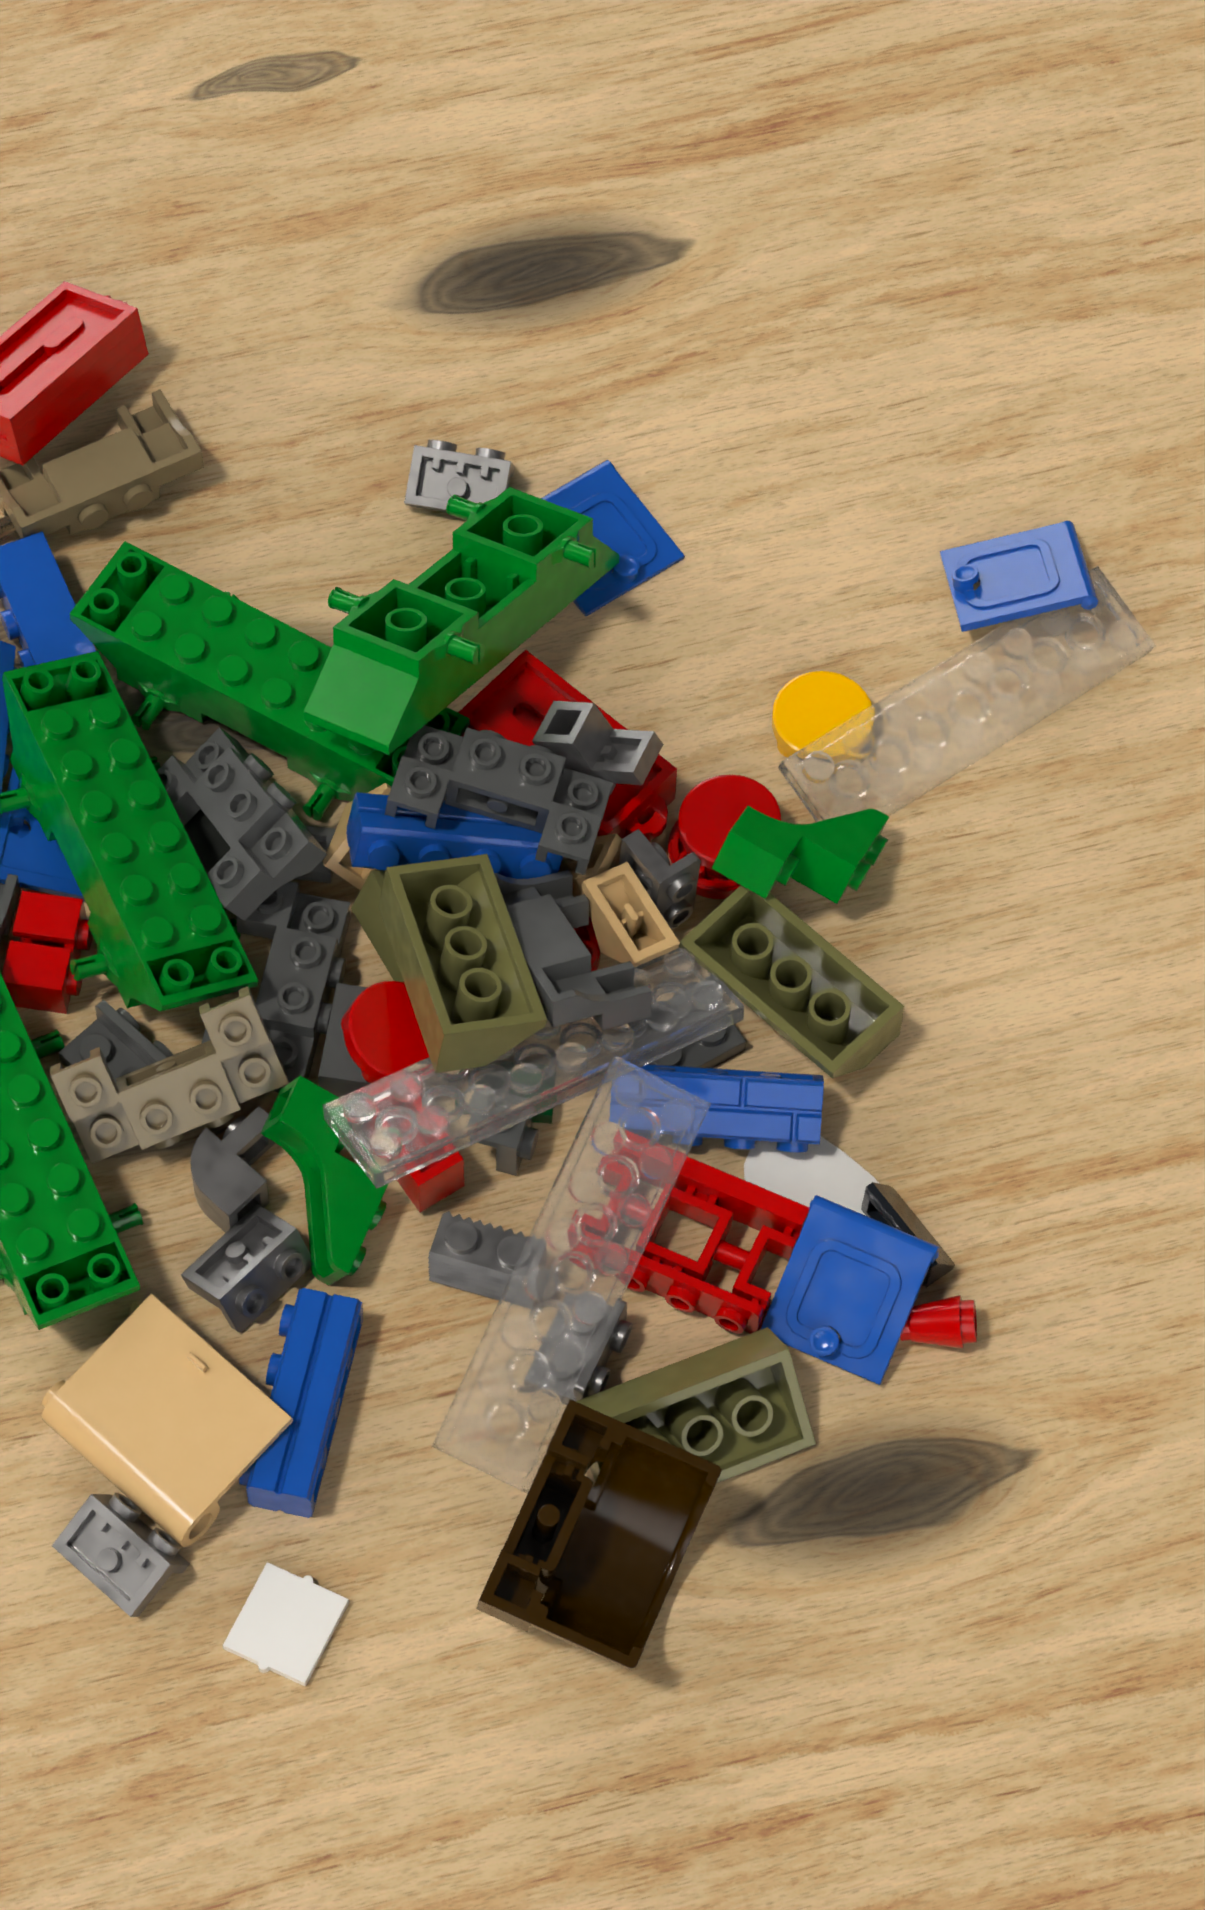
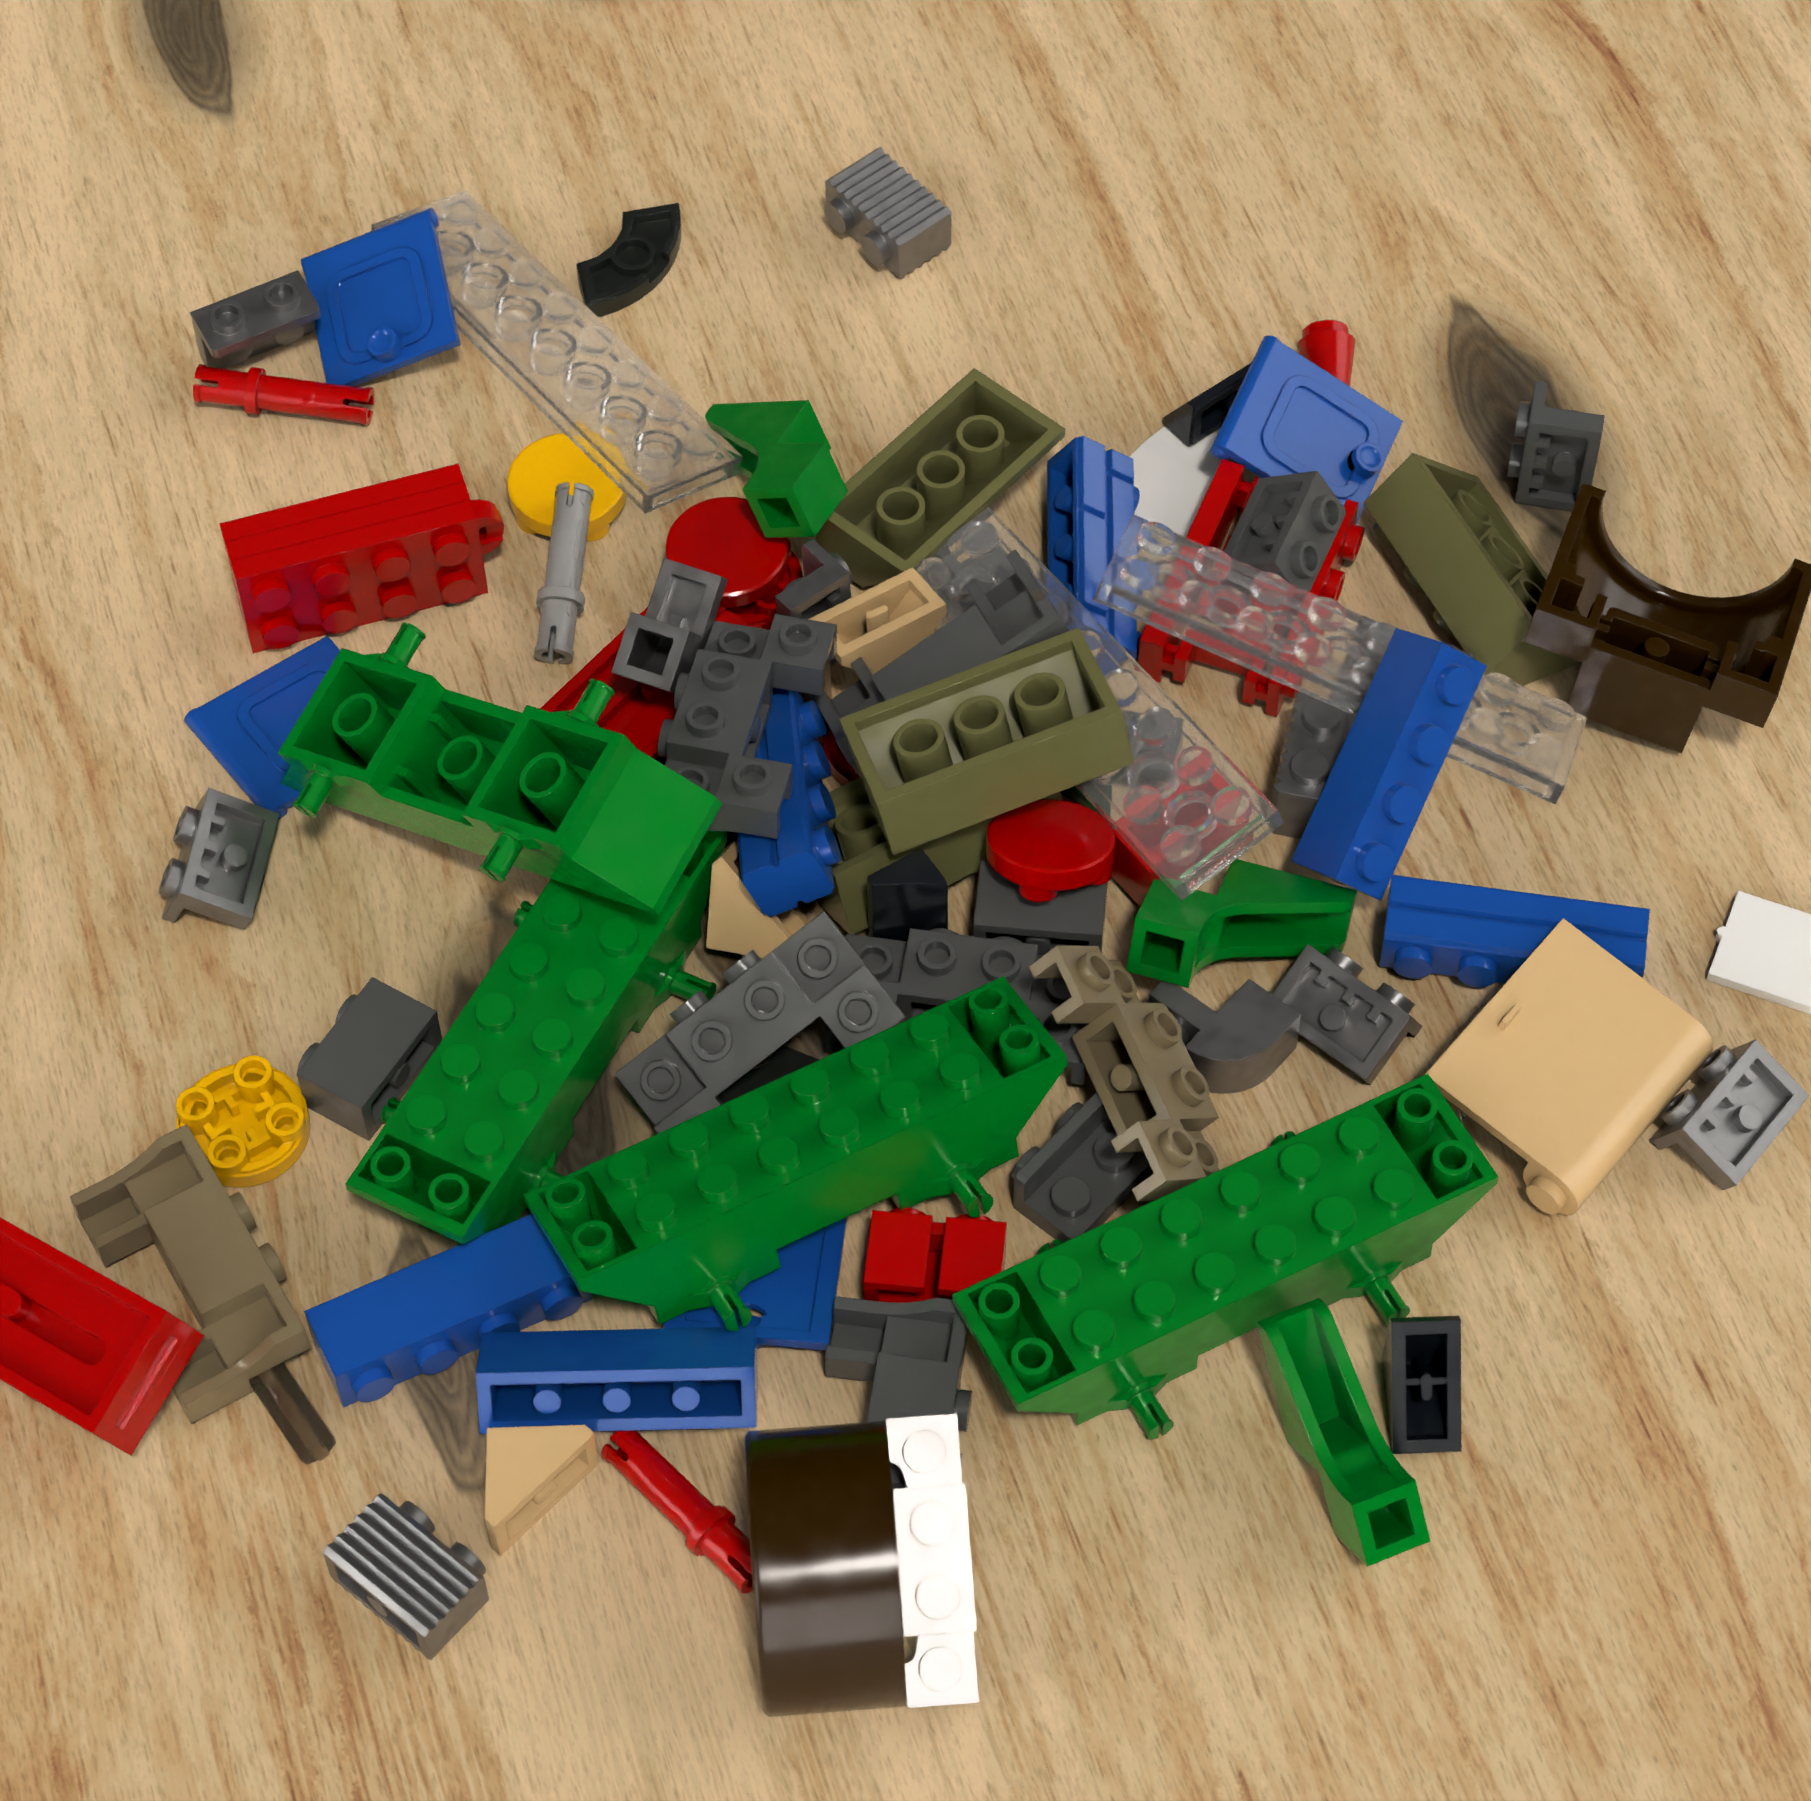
camera: 90 degrees left, 5 degrees down
none -> yellow tile [175,1055,311,1187]
none -> flat silver bracket [190,270,321,369]
none -> red pin [193,364,375,426]
none -> red piece [219,463,504,653]
none -> dark grey brick [296,977,442,1141]
none -> light grey pin [534,482,594,664]
none -> pearl dark grey tile [576,203,682,320]
none -> flat silver brick [824,147,951,279]
none -> black slope [867,849,948,941]
none -> dark grey bracket [1216,471,1346,602]
none -> blue brick [1291,628,1487,900]
none -> dark grey bracket [1507,381,1605,511]

